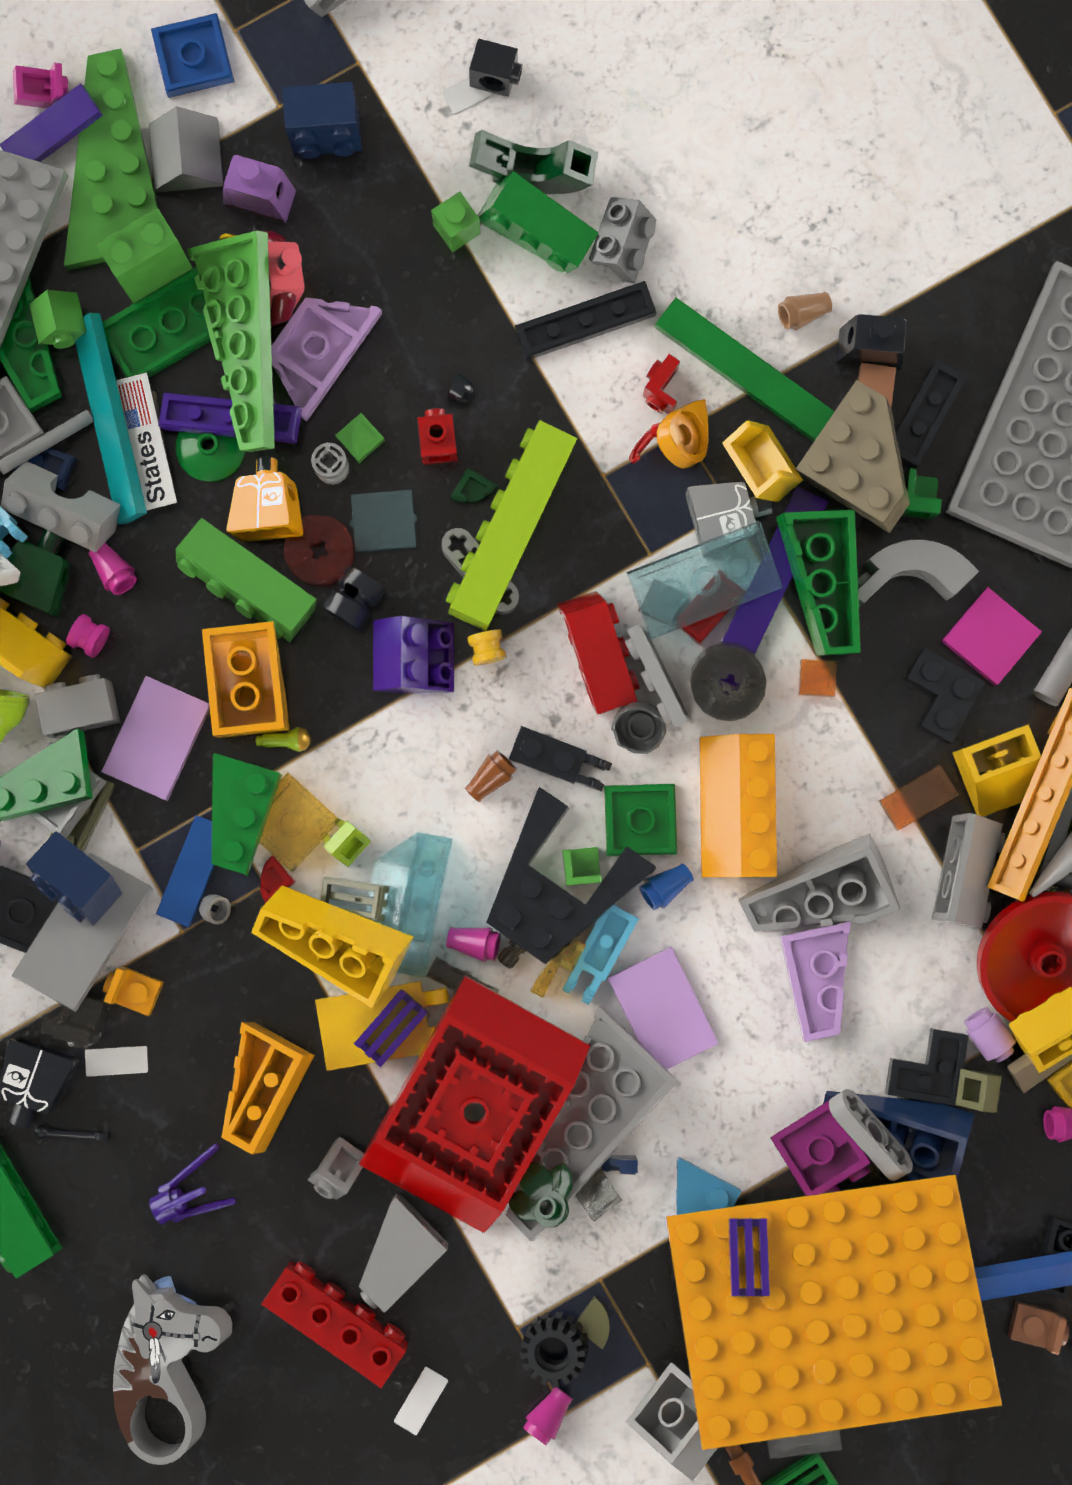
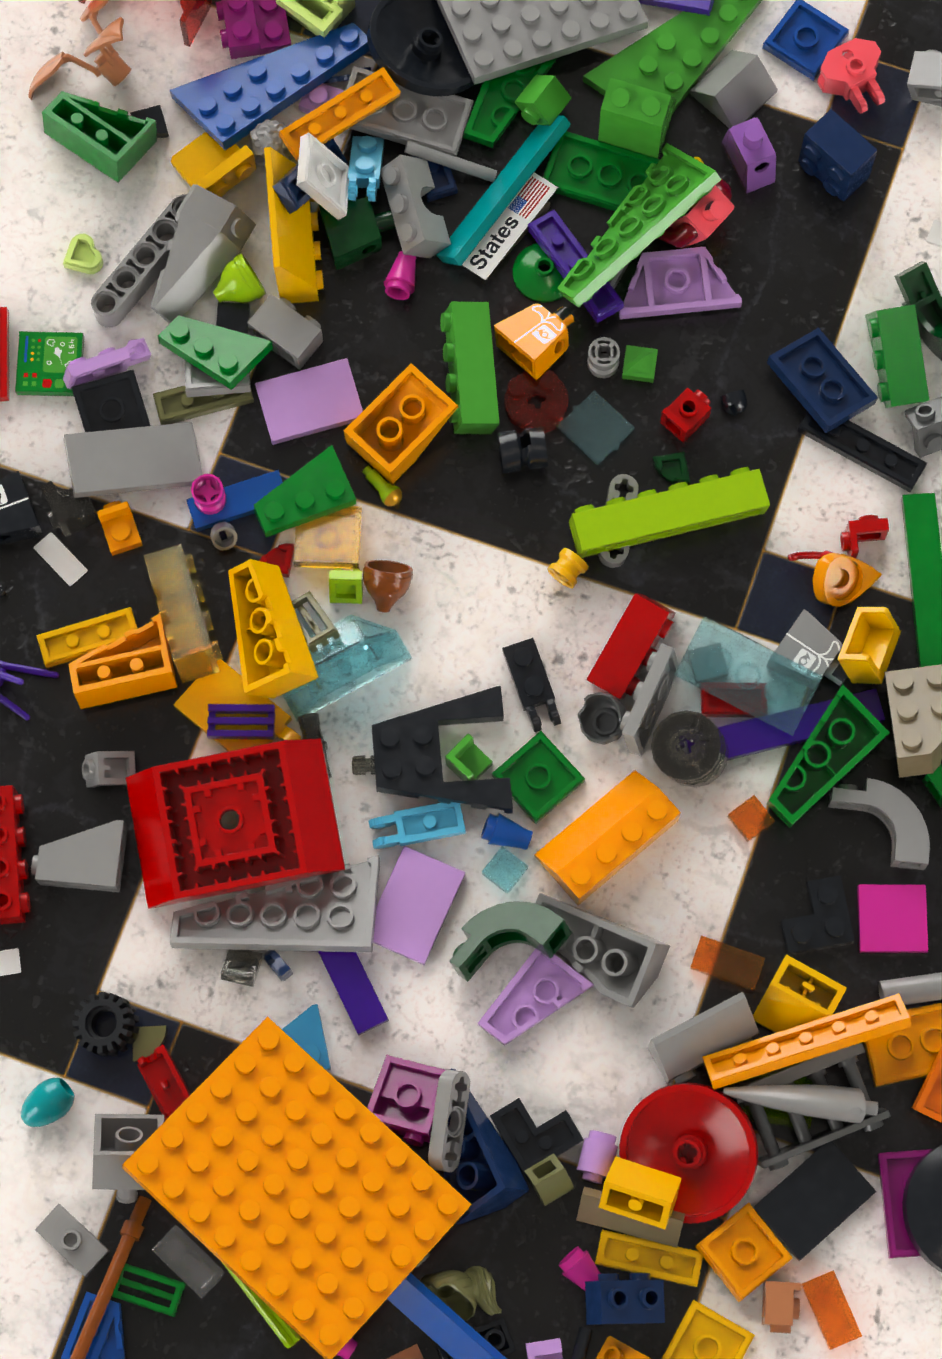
camera: 55 degrees right, 10 degrees down
dark blue brick [26,831,122,926] -> none
dark pink wheel [66,614,110,658] -> none
dark purple slope [373,616,454,693] -> none
bright green brick [431,191,481,253] -> none
dark pink cone [446,927,501,963] -> none
dark orange cone [465,750,517,802] -> none
dark green plate [508,1161,573,1228] -> none
dark pink cone [523,1387,573,1446] -> none
clear yellow slope [530,940,586,998] -> none
dark purple tile [728,1218,770,1296] -> none
none -> teal animal [21,1078,75,1127]
none -> yellow tile [36,607,138,668]
none -> red hinge [137,1045,191,1120]
none -> clear yellow wedge [143,544,223,683]
none -> dark pink wheel [191,474,226,515]
none -> black tile [216,302,250,334]
none -> dark purple tile [318,951,389,1036]
none -> dark orange helmet [363,560,413,612]
none -> olive hair [419,1266,502,1321]
none -> arch [449,901,572,982]
none -> clear light blue tile [481,846,528,894]
none -> dark blue plate [767,328,878,433]
none -> coral hinge [817,38,885,114]

